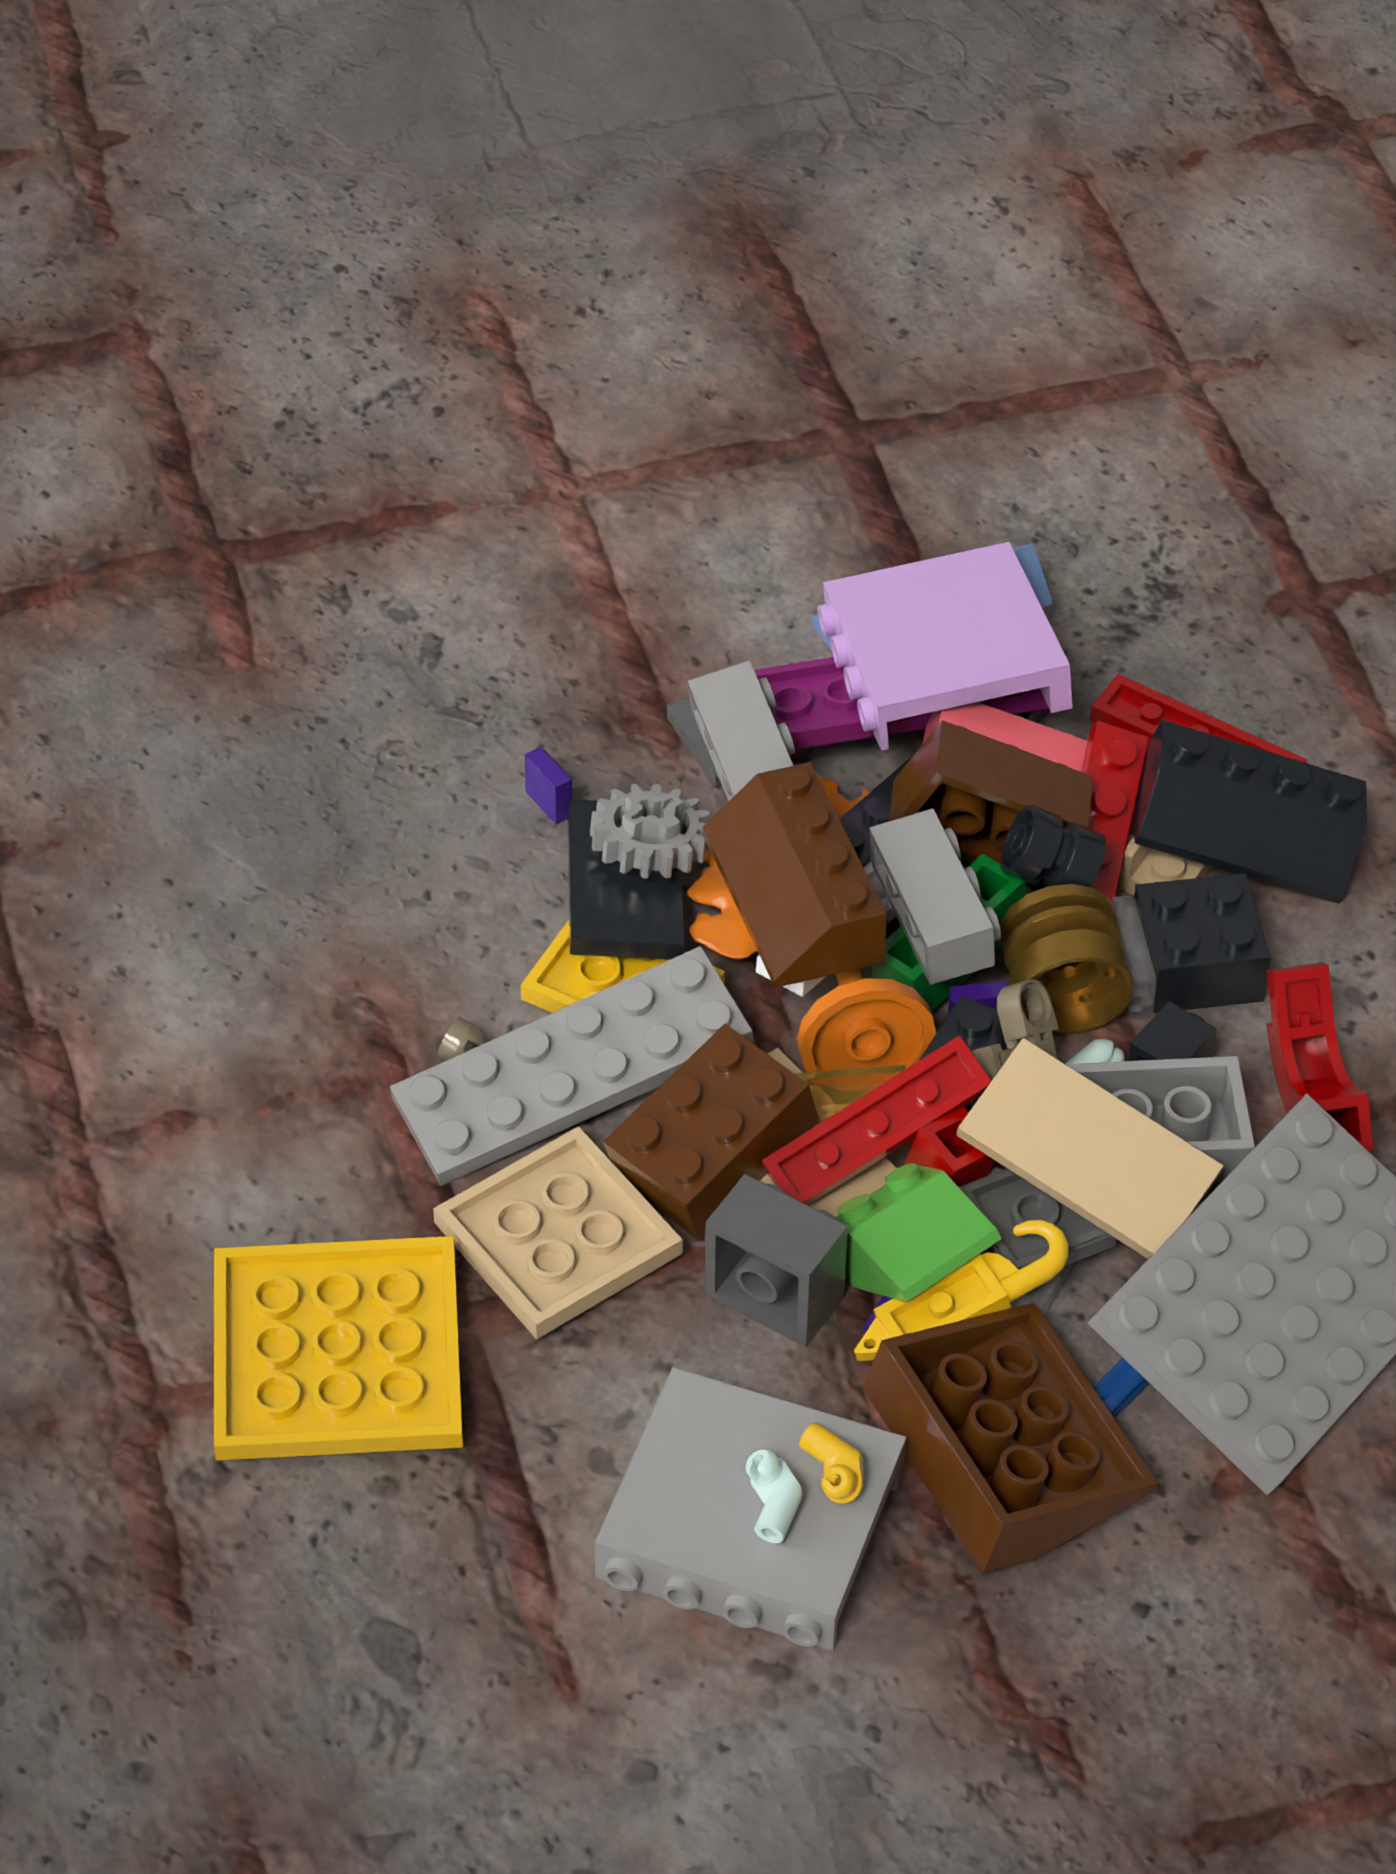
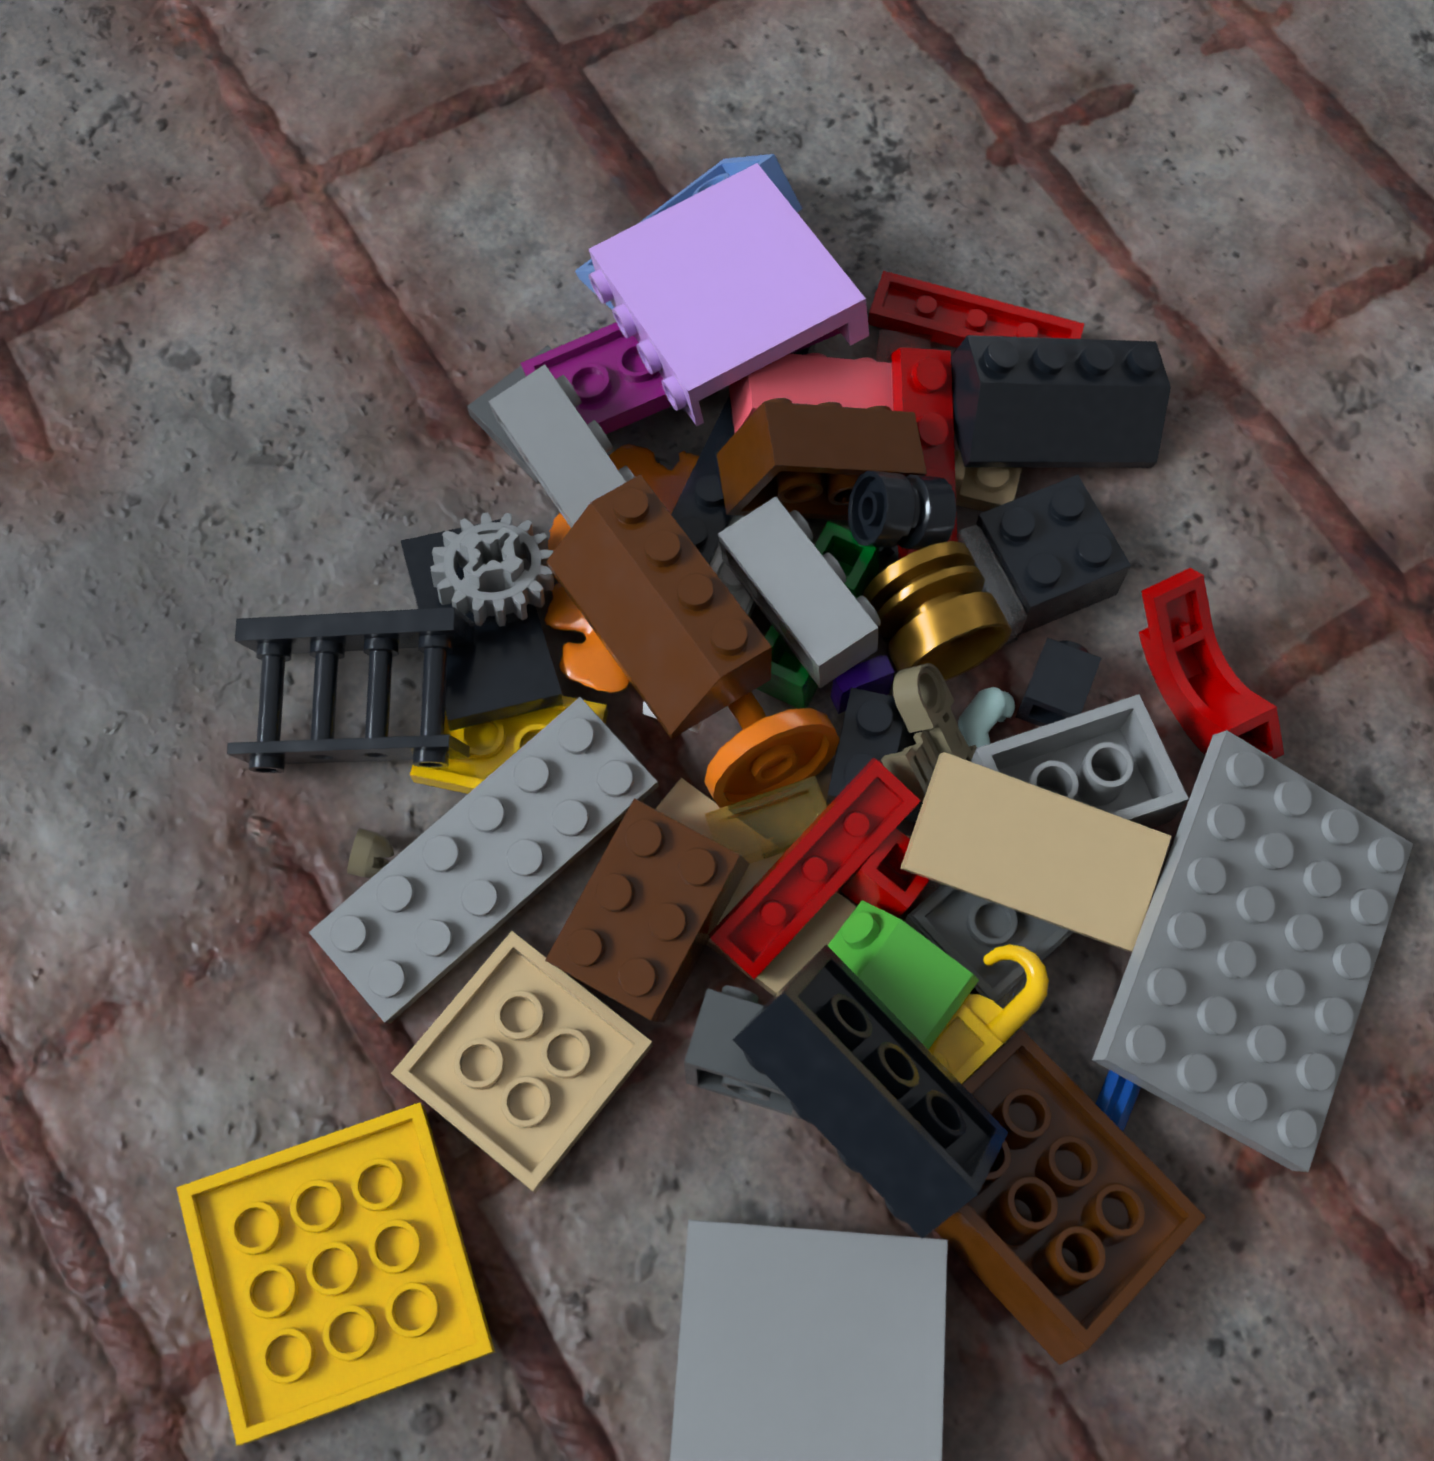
camera: 15 degrees left, 20 degrees up
dark purple tile [524,747,572,825] -> none
light aqua arm [745,1449,803,1544] -> none
yellow arm [799,1422,864,1504] -> none
none -> black fence [227,607,475,773]
none -> black slope [733,944,1008,1239]

